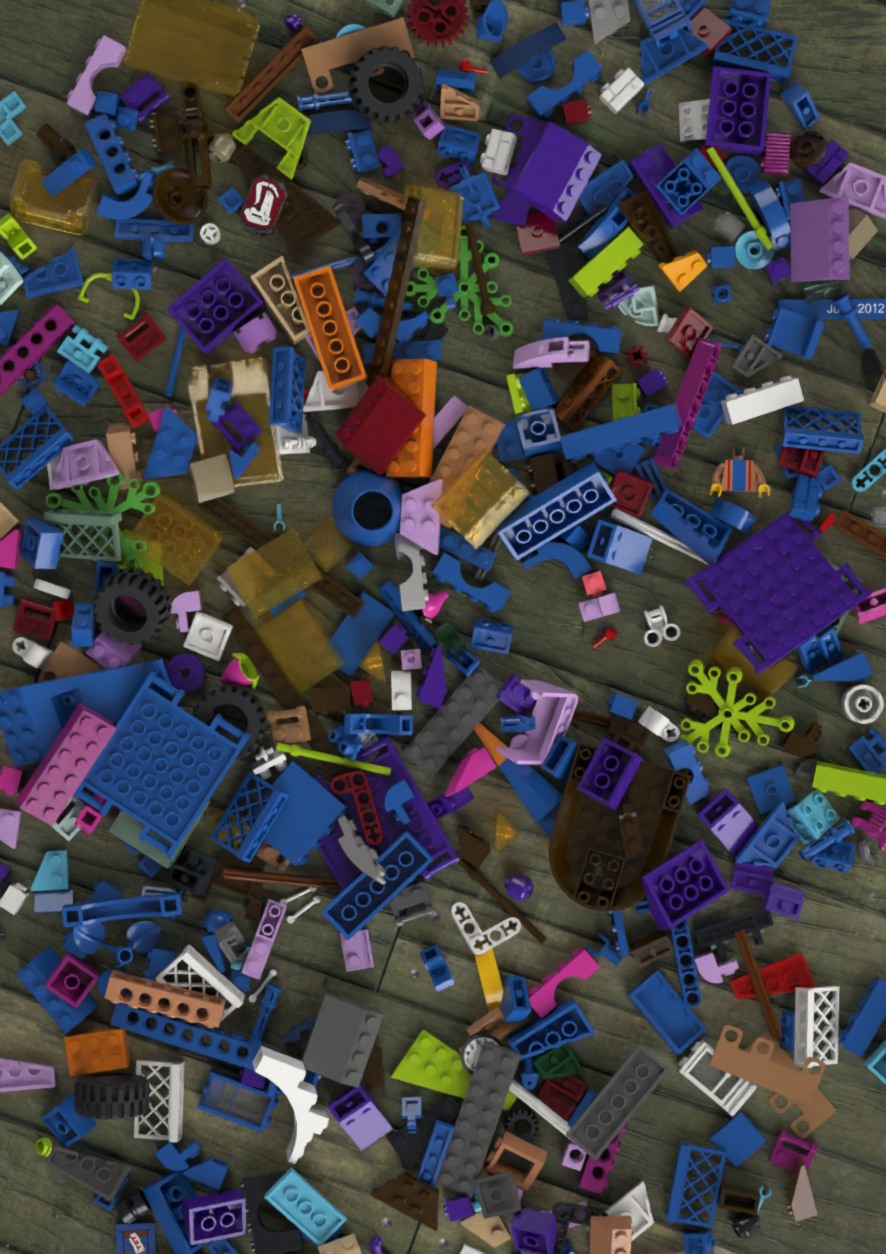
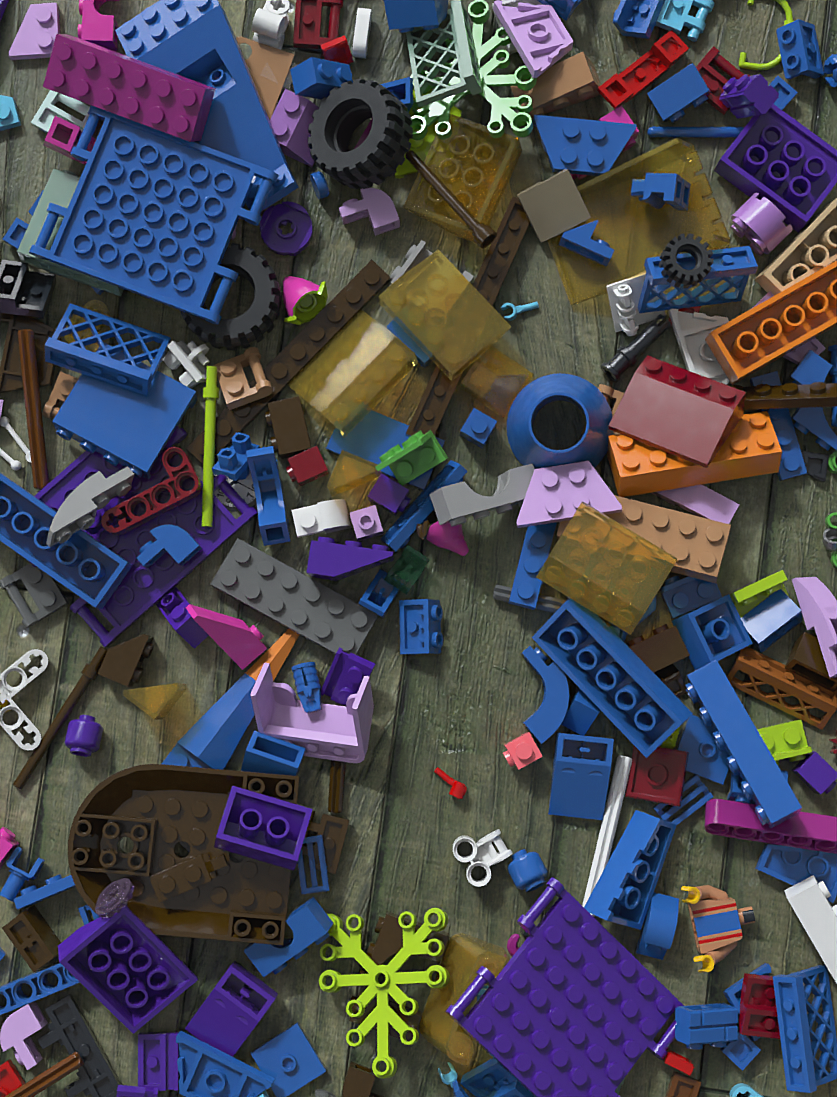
camera: 90 degrees right, 5 degrees down
white plate [183,611,233,661] -> none
dark purple plate [211,402,263,454] -> none
blue arch [432,553,511,613] -> none
lavender brick [578,593,620,622] -> none
blue brick [607,693,638,720] -> none
white piece [638,706,680,742] -> none
none -> clear purple gear [95,878,135,919]
none -> blue tile [298,835,330,894]
none -> blue tile [310,171,329,199]
none -> bright green bracket [375,430,448,486]
none -> dark brown piece [405,150,497,249]
none -> blue head [507,849,548,893]
none -> blue brick [647,63,711,123]
none -> black tyre [659,233,714,288]
none -> dark purple brick [719,74,779,119]
none -> blue plate [769,76,798,111]

